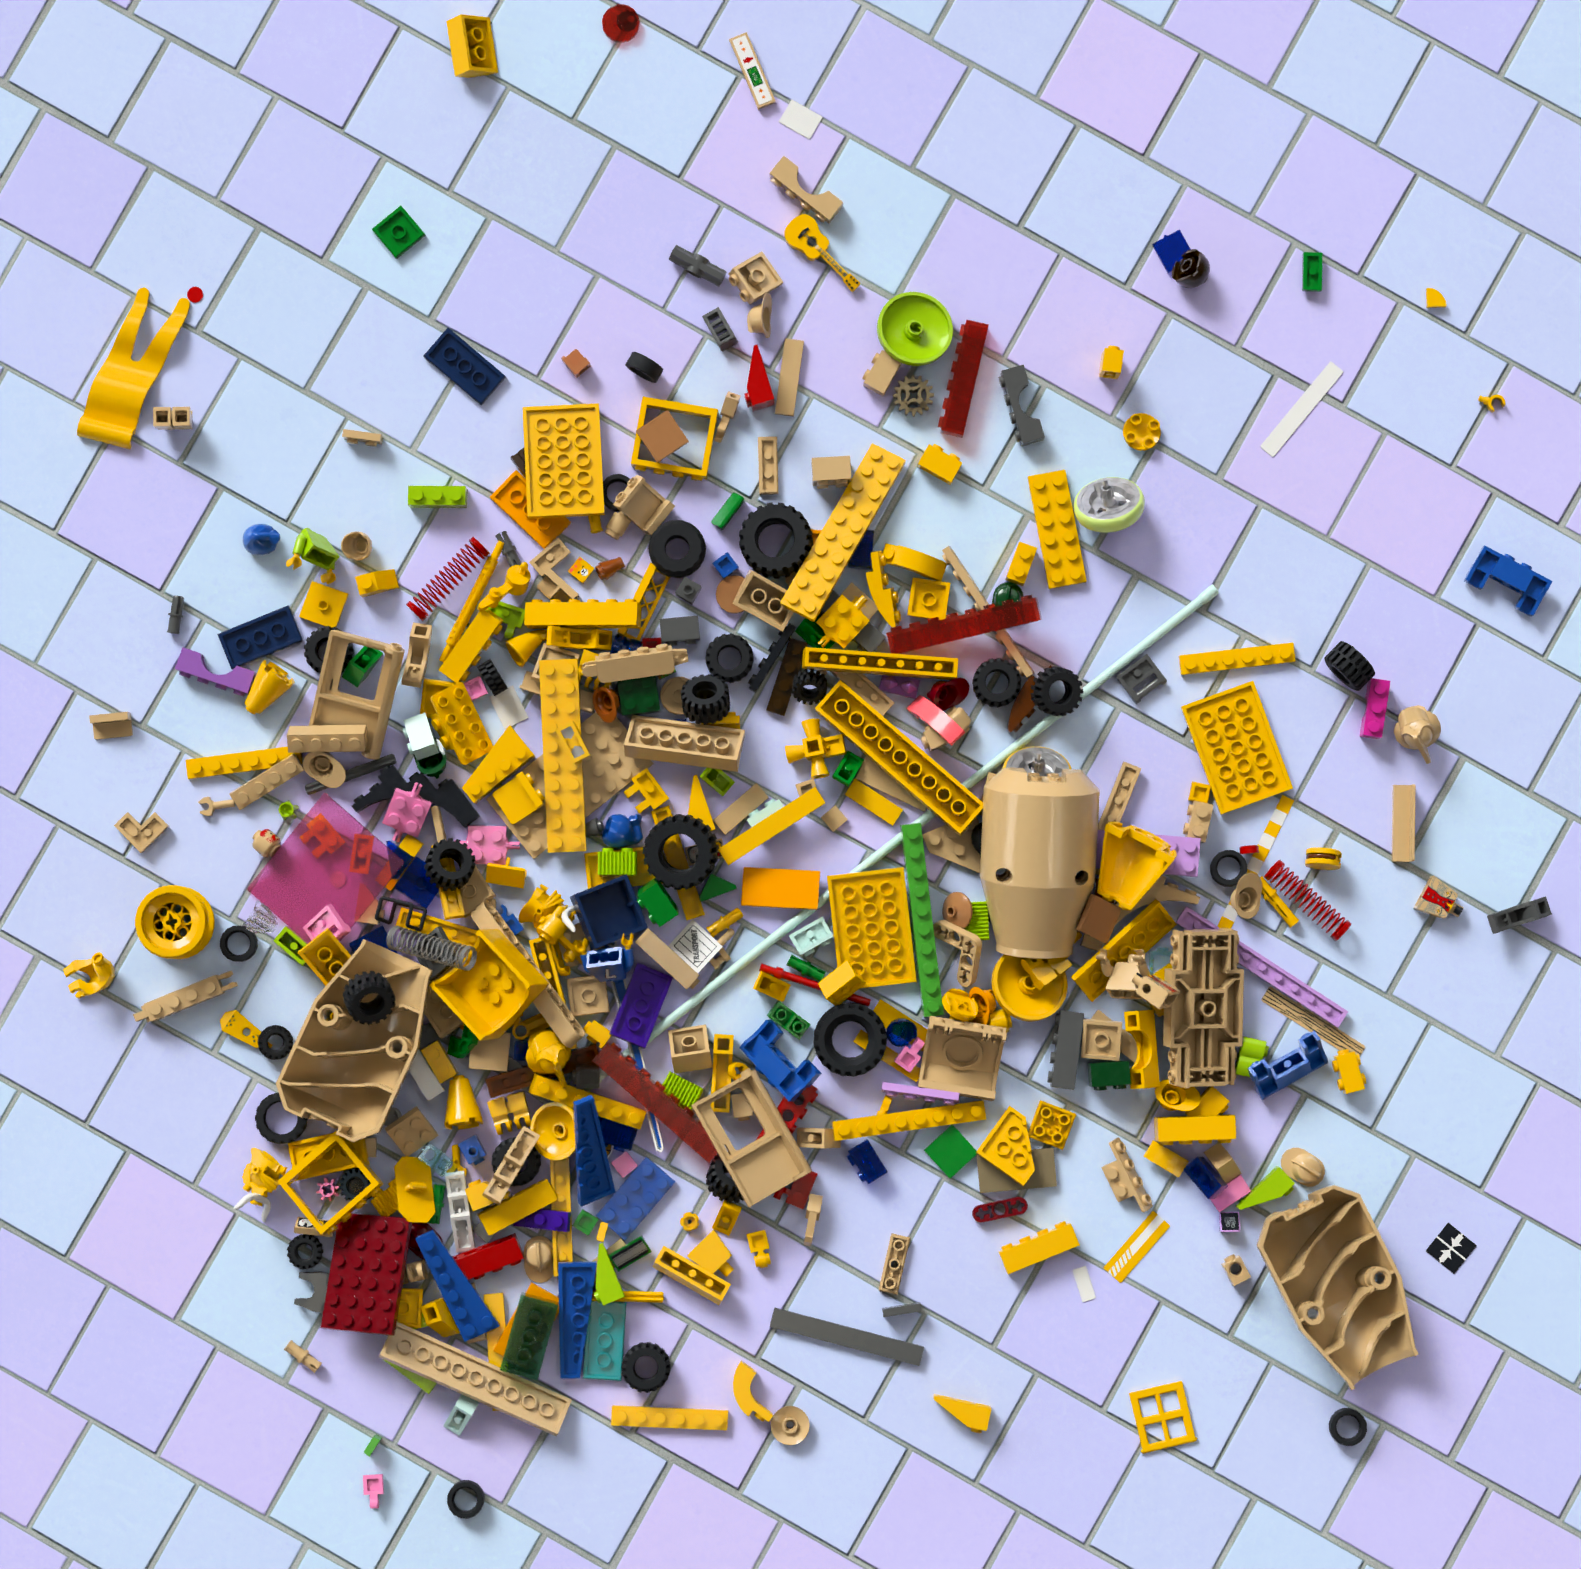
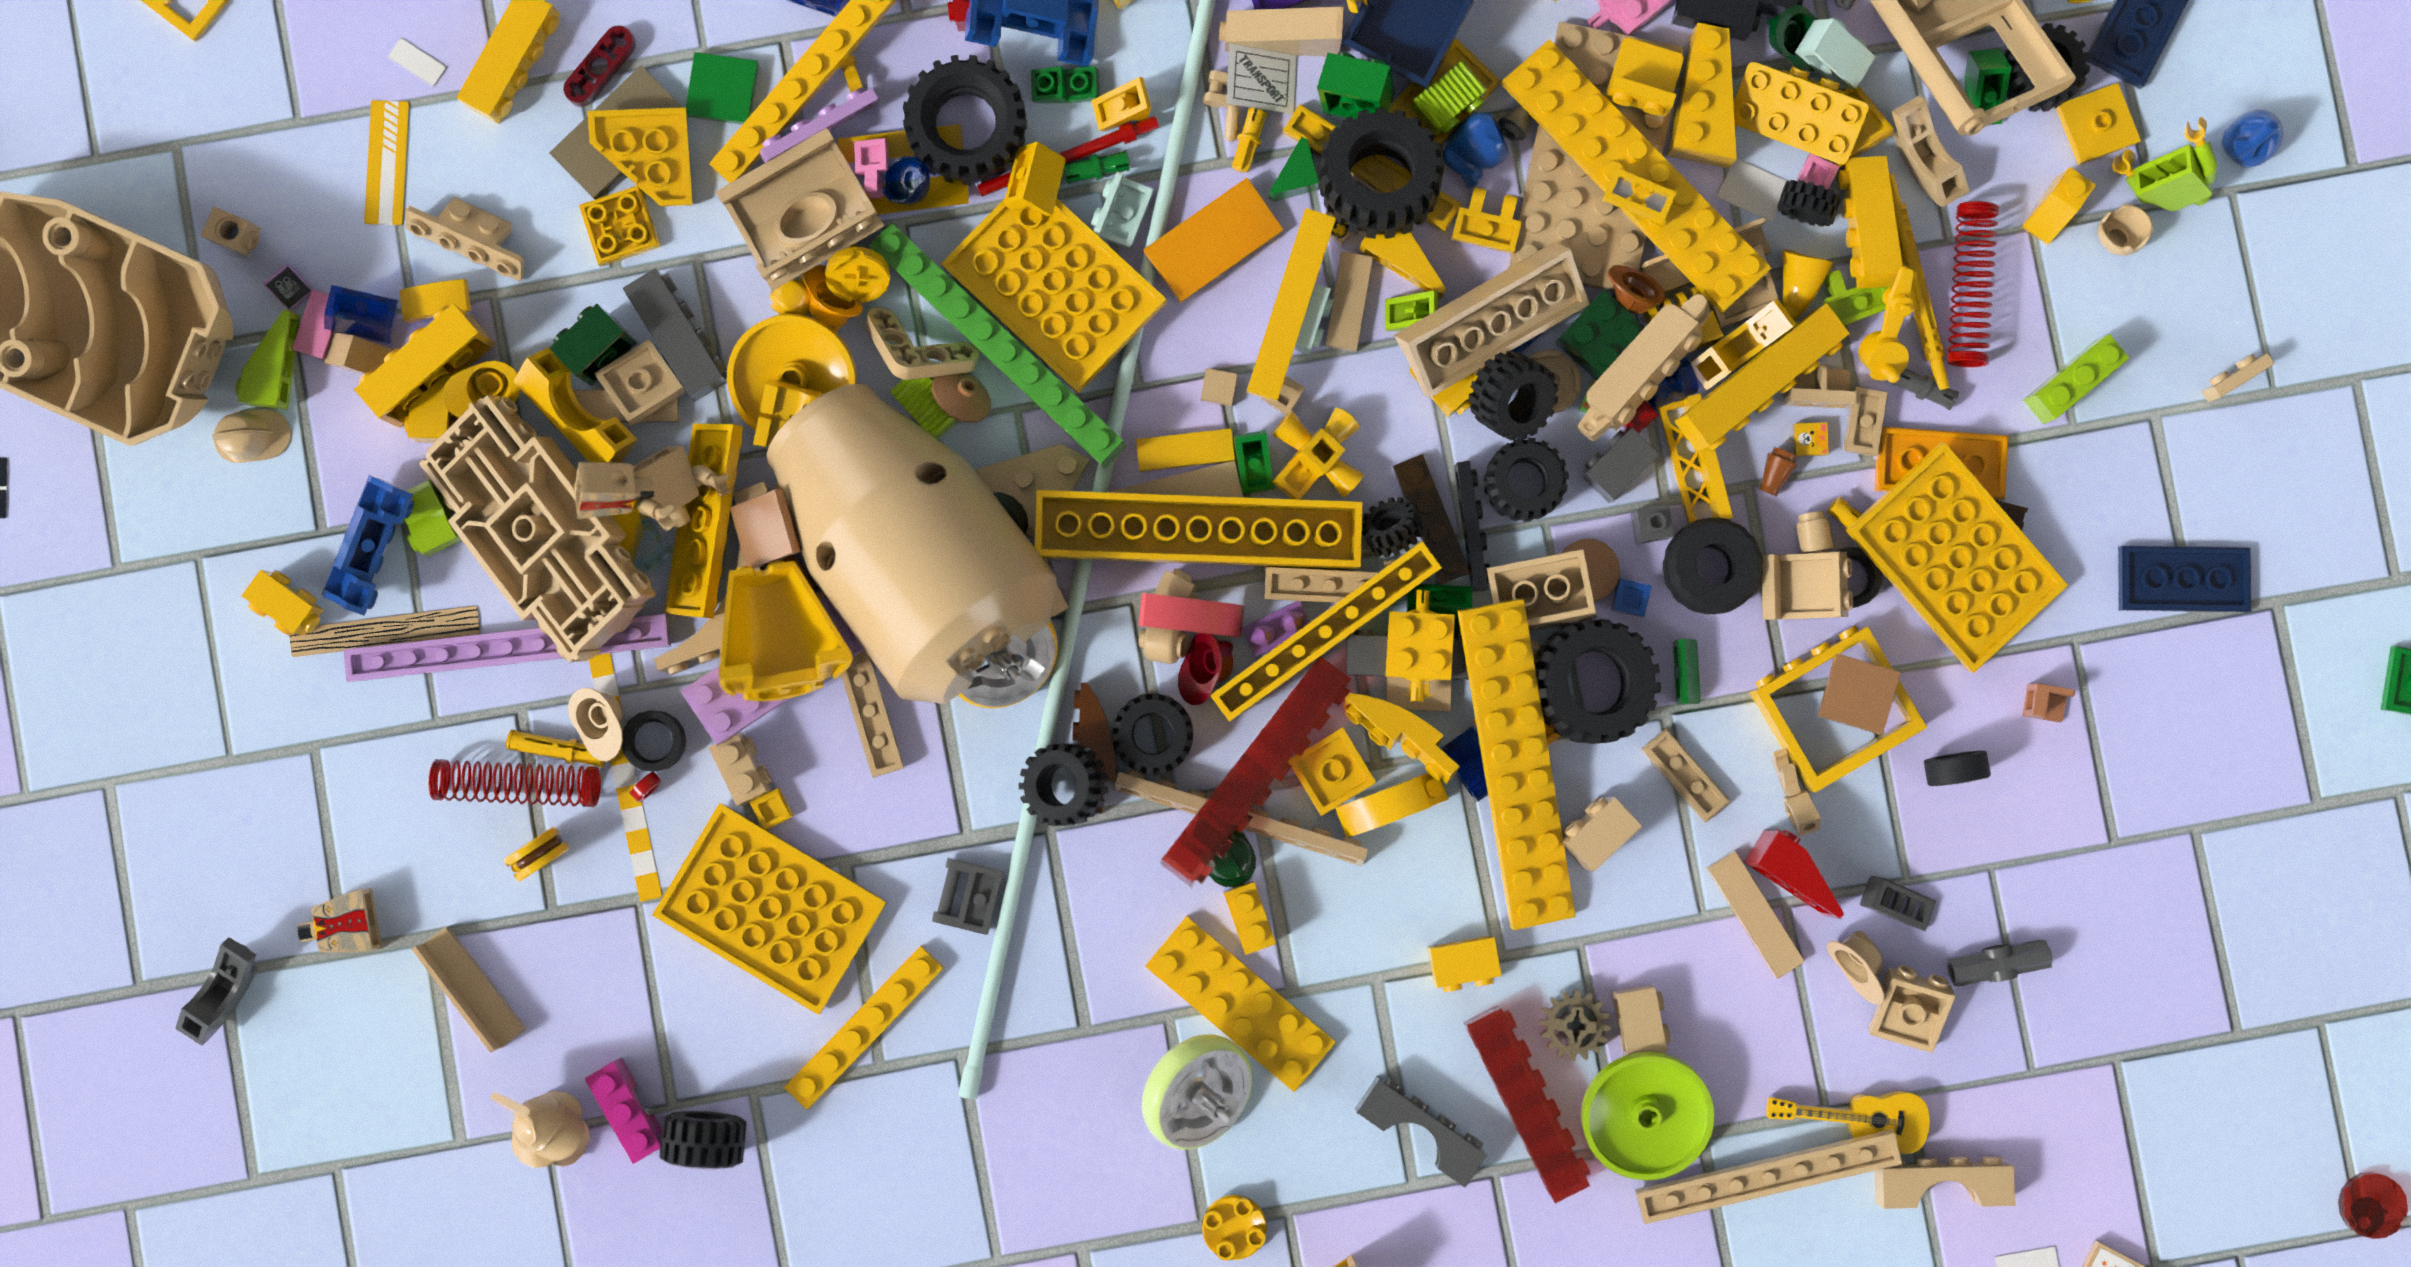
camera: 140 degrees right, 0 degrees up
none -> tan plate [1635,1129,1902,1224]

